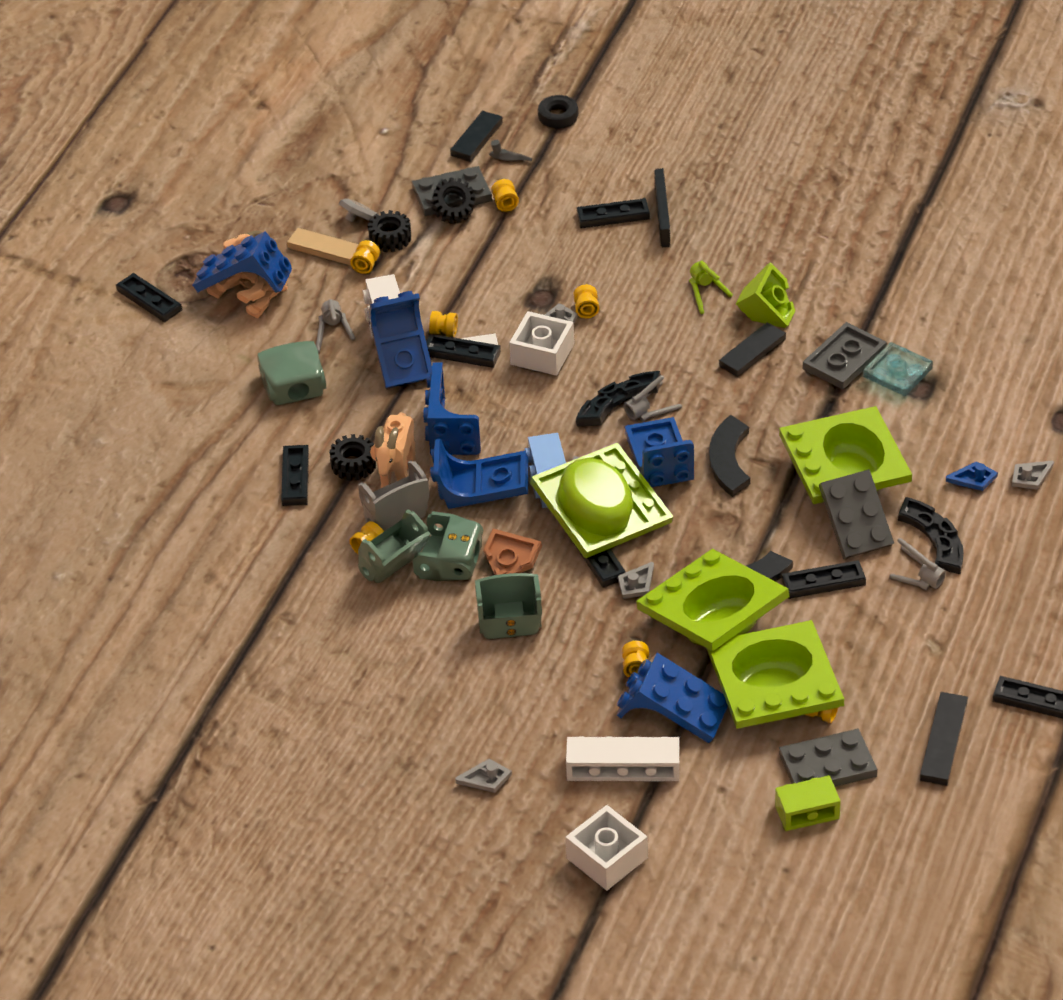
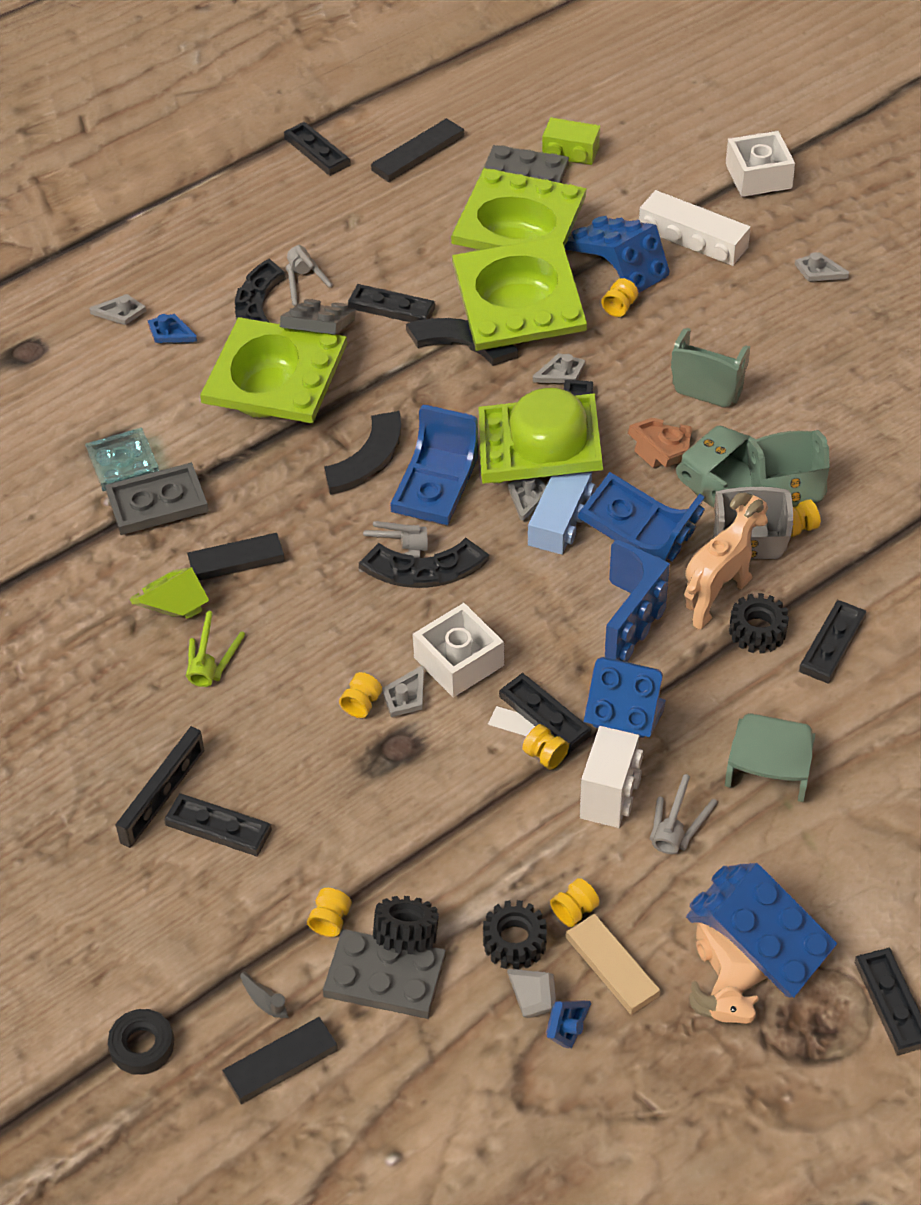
camera: 150 degrees left, 5 degrees up
none -> blue piece [546,1000,591,1049]

